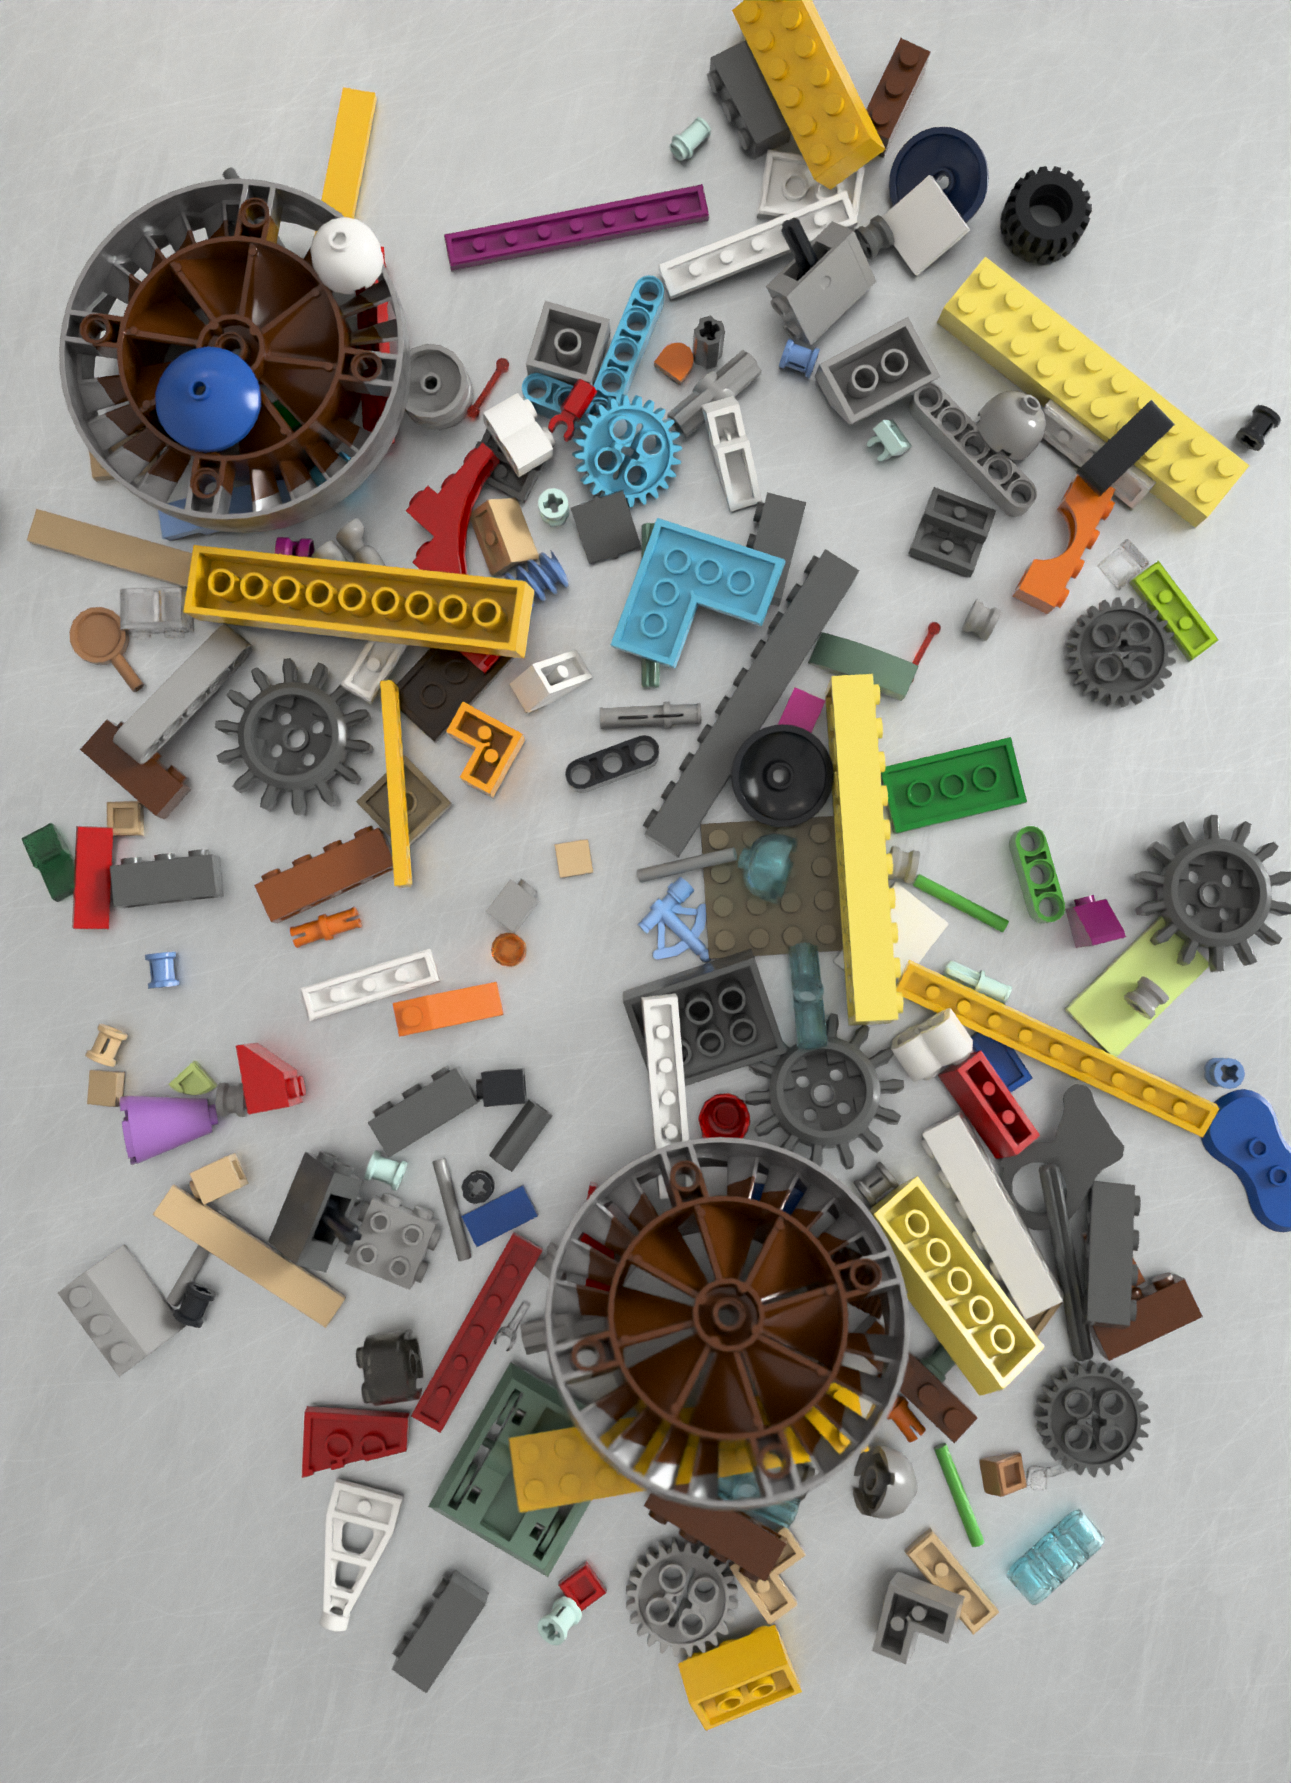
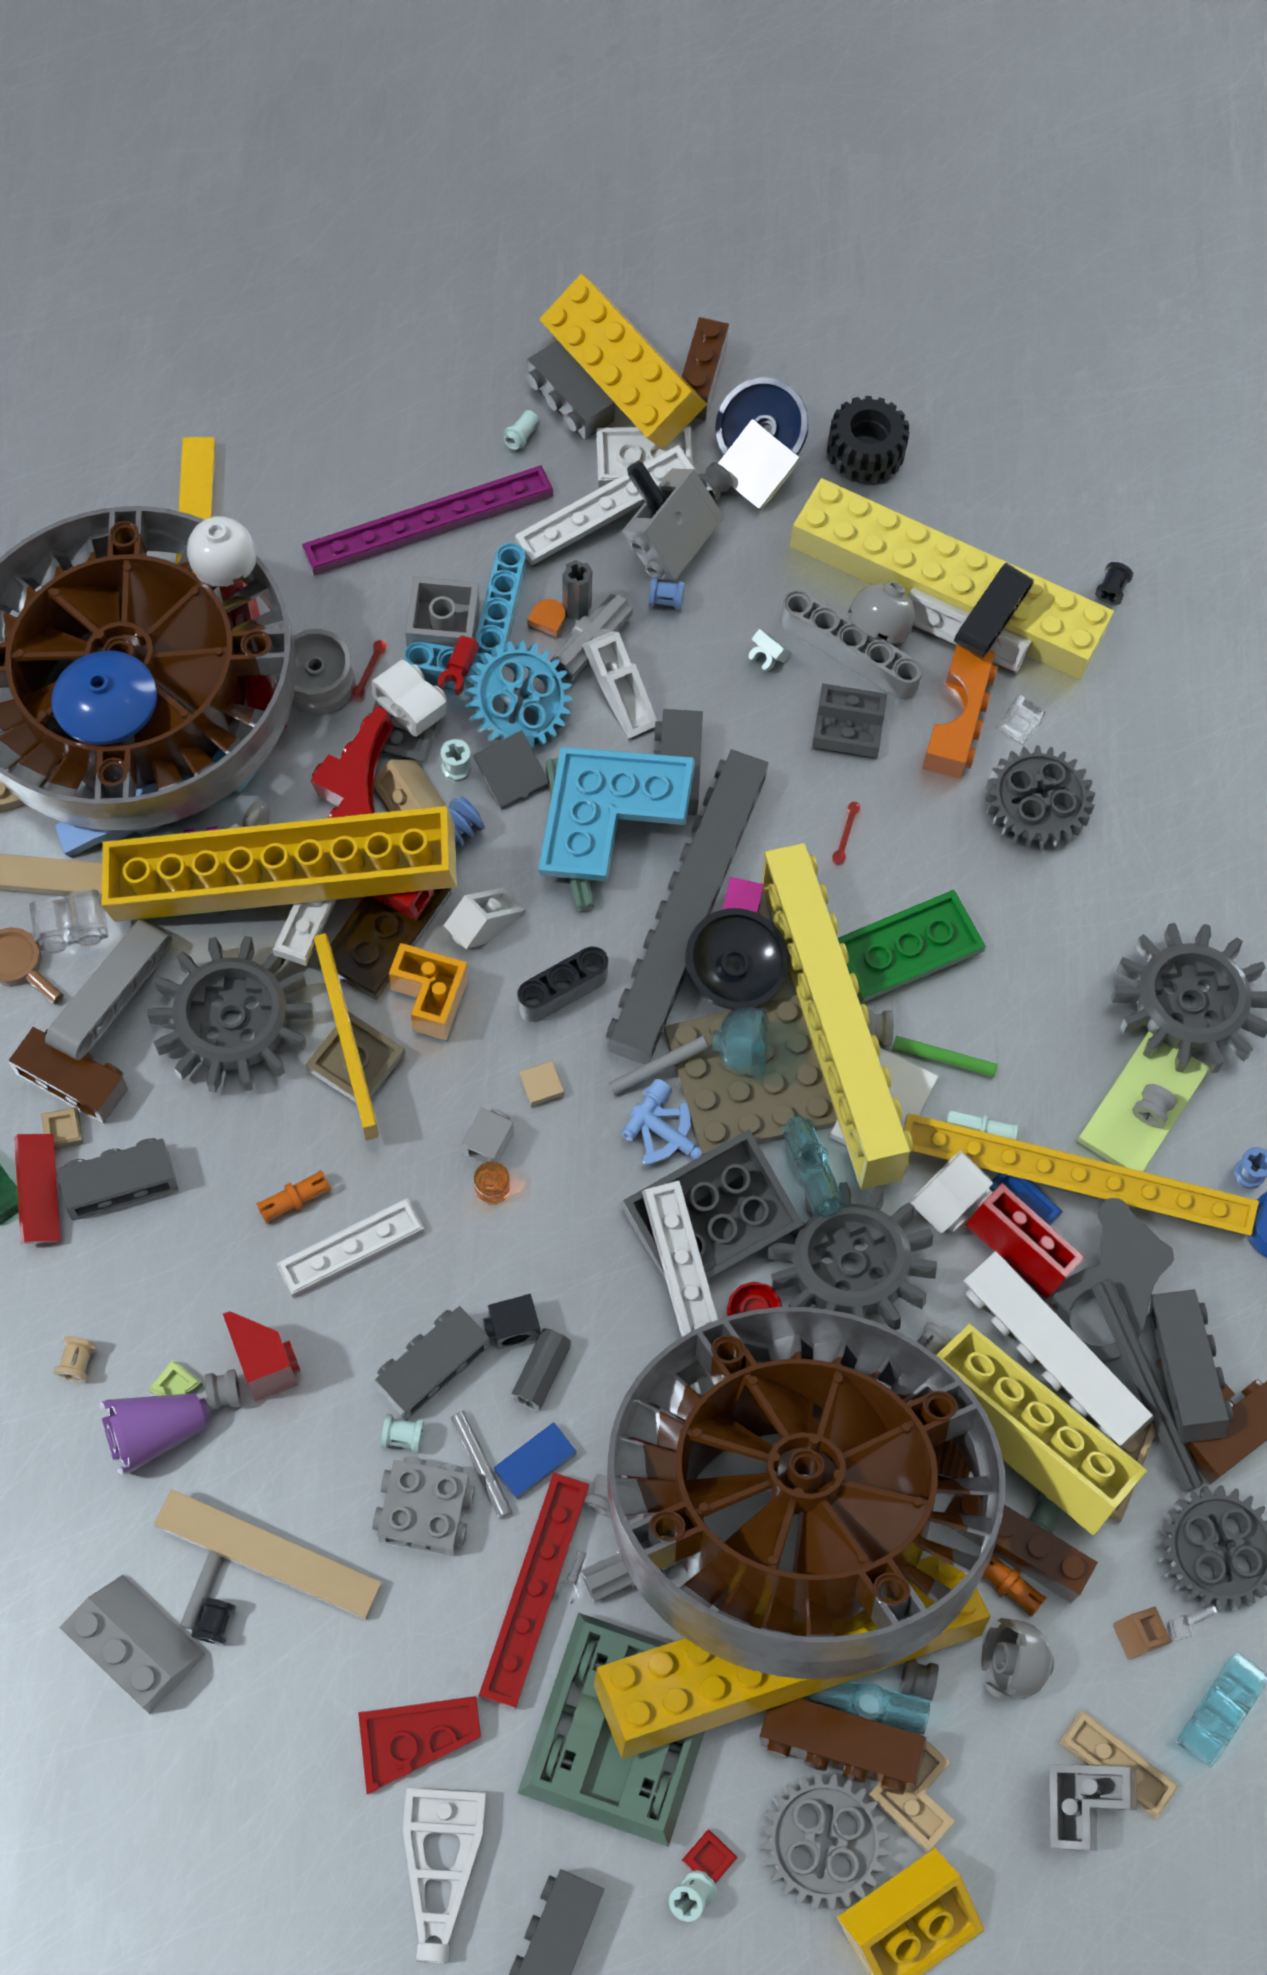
camera: 15 degrees left, 20 degrees down
tan slope [87,1070,125,1107] -> none
medium blue bush [145,952,179,989] -> none
tan brick [189,1153,249,1205] -> none
dark orange brick [254,826,393,924] -> none
dark grey piece [268,1151,363,1273] -> none
clear smoke brick [356,1329,423,1406] -> none
orange slope [392,982,504,1037] -> none
black bush [461,1170,495,1204] -> none
light grey pin [600,702,701,729] -> none
sand green slope [808,632,919,701] -> none
light grey slope [814,317,940,426] -> none
bright green bar [934,1443,985,1547] -> none
light grey wheel [962,599,1001,641] -> none
bright green beam [1009,826,1065,923] -> none
magenta slope [1065,895,1126,948] -> none
lime tile [1129,560,1219,662] -> none

